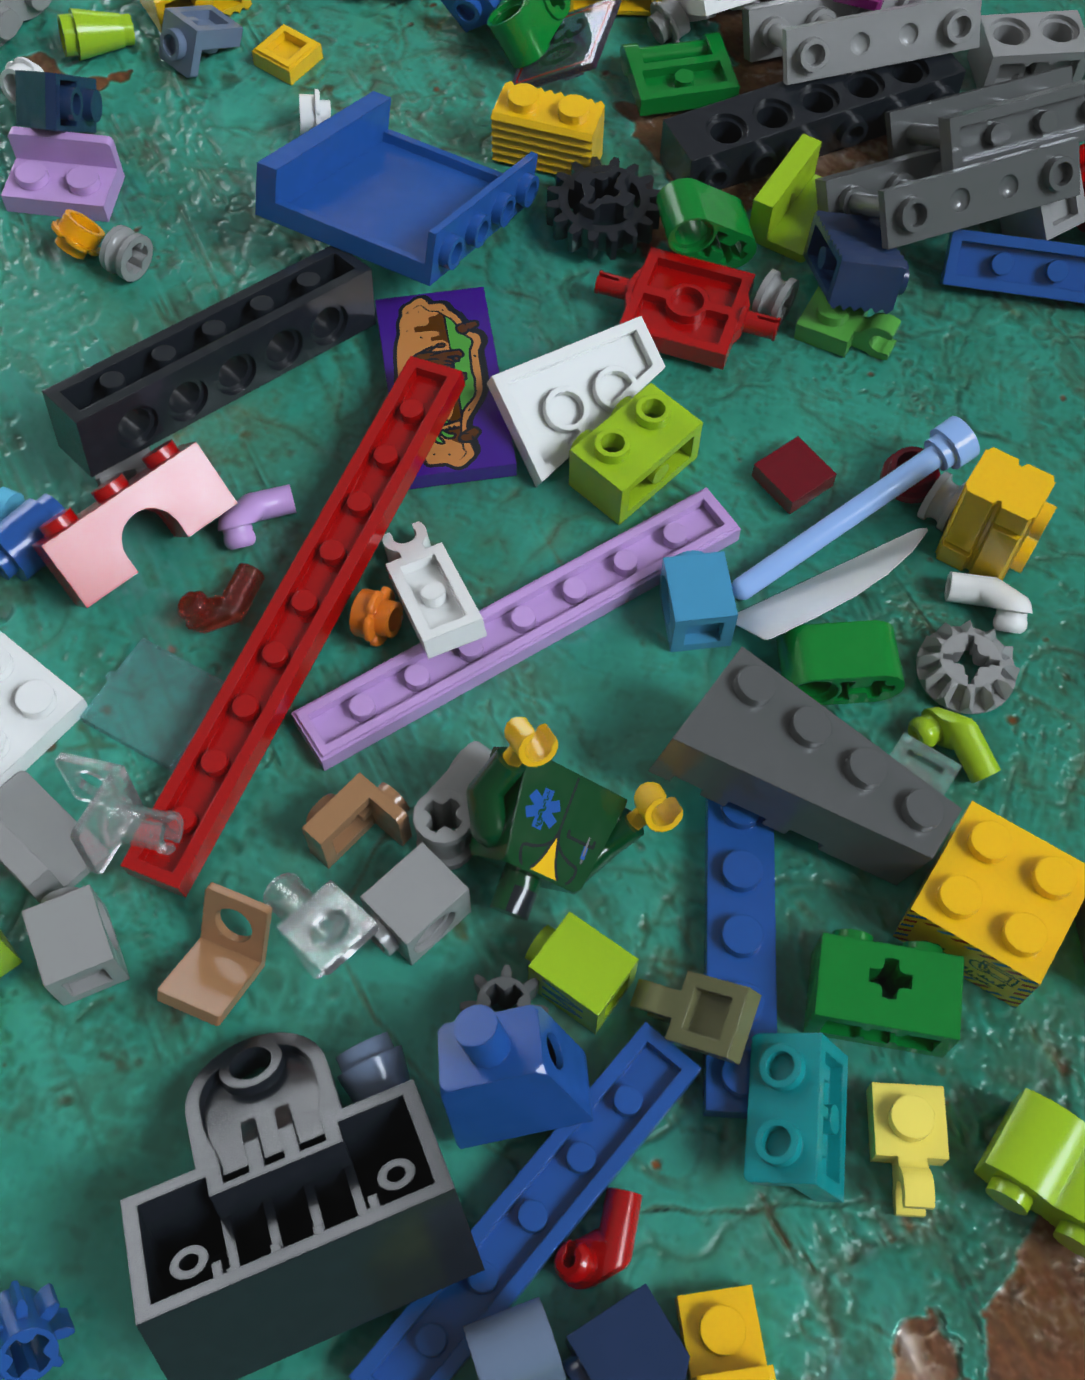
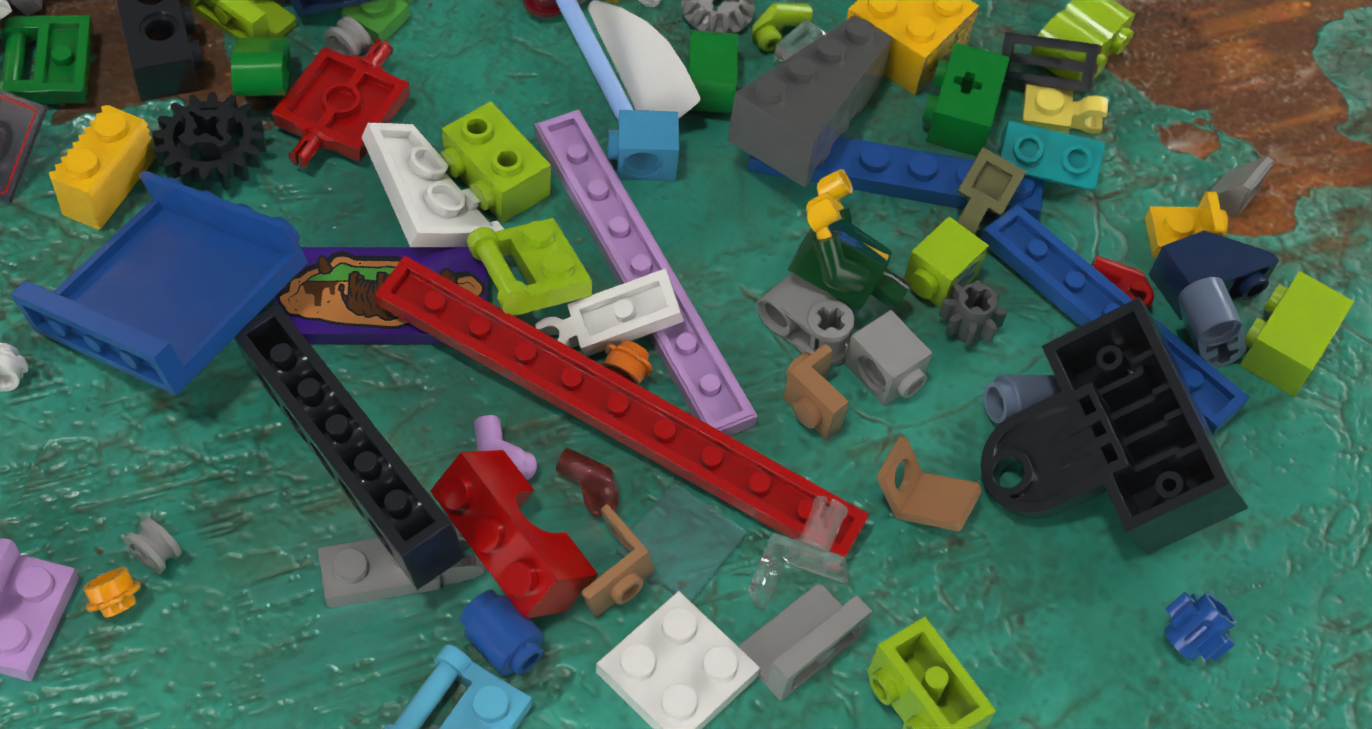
camera: 90 degrees left, 5 degrees down
light grey brick [21,884,130,1006] -> none
clear bracket [263,872,379,979] -> none
blue torso [437,1004,593,1149] -> none
dark red tile [752,436,837,515] -> none
none -> lime plate [466,218,592,316]
none -> medium nougat bracket [581,504,655,618]
none -> black tile [1002,32,1102,93]

